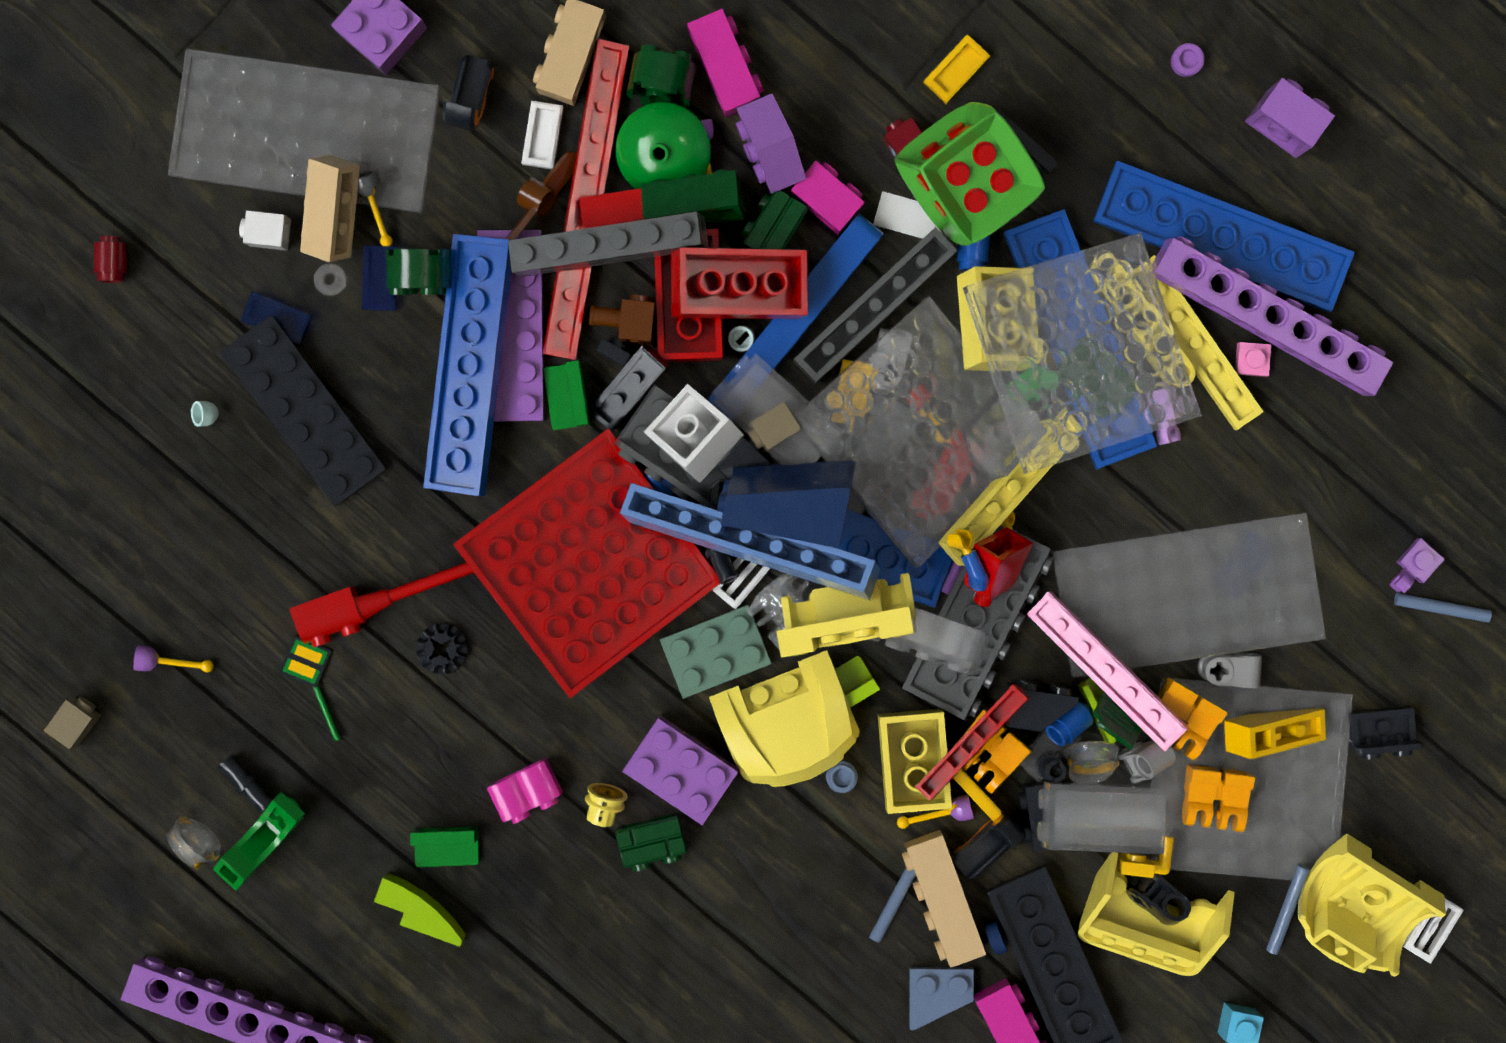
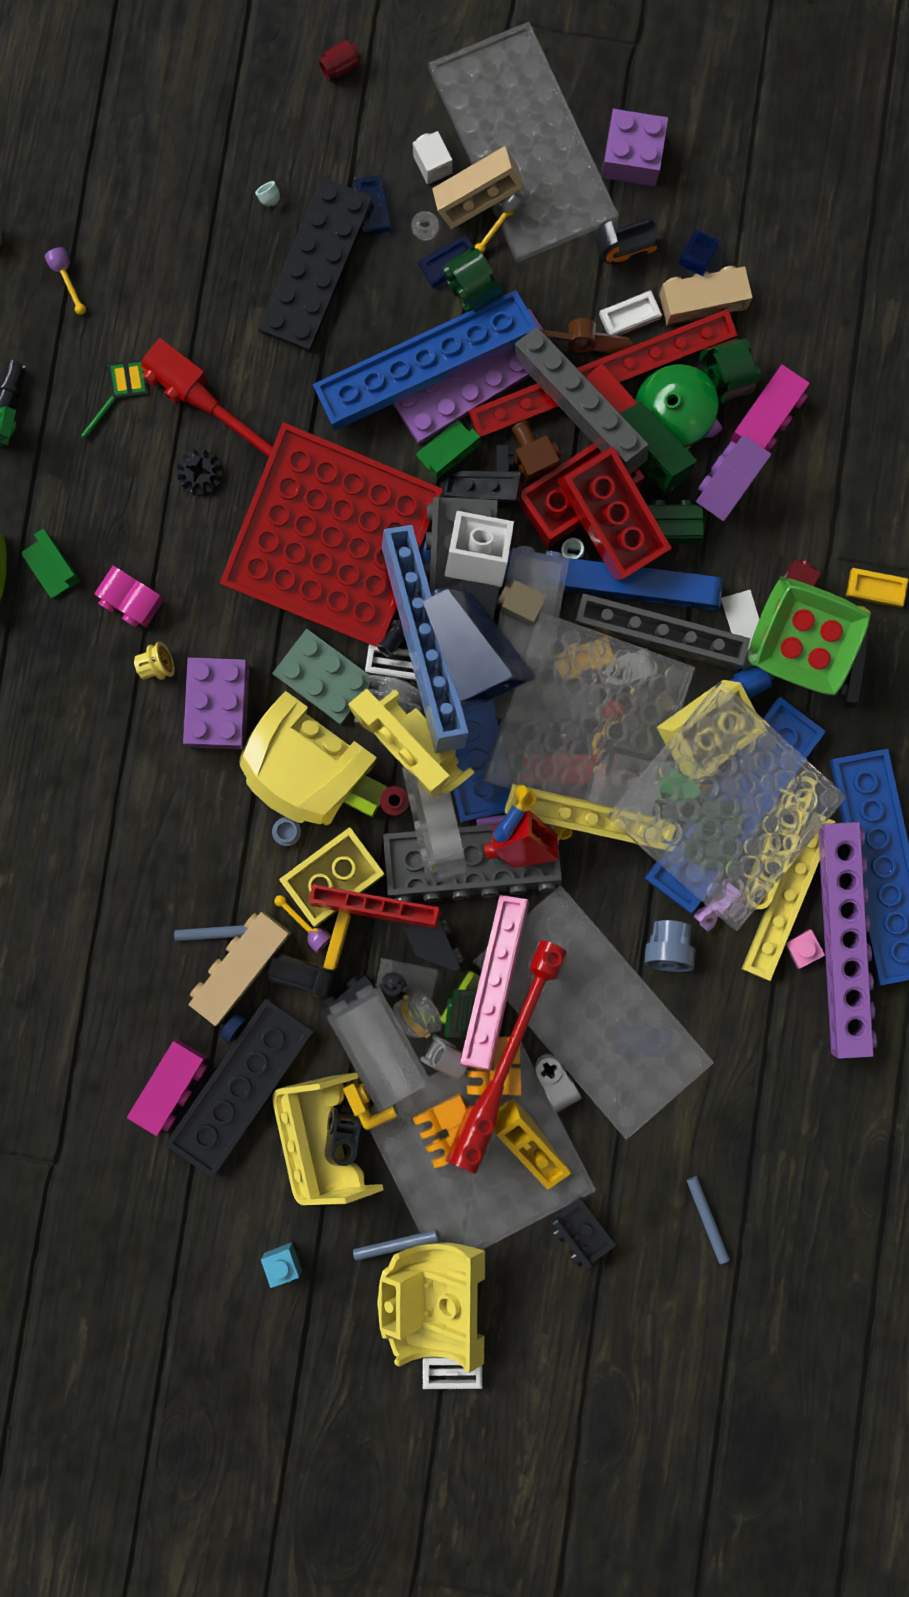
camera: 50 degrees right, 5 degrees down
dark green brick [615,812,687,872] -> none
dark pink brick [790,161,864,235] -> none
sand blue wing [909,966,974,1030] -> none
light orange legs [953,710,1033,794] -> none
blue brick [1045,702,1093,746] -> none
medium lavender plate [1388,538,1445,593] -> none
none -> dark red brick [380,786,410,817]
none -> red bar [445,940,567,1174]
none -> sand blue piece [644,920,696,972]
none -> clear blue tile [678,230,720,276]

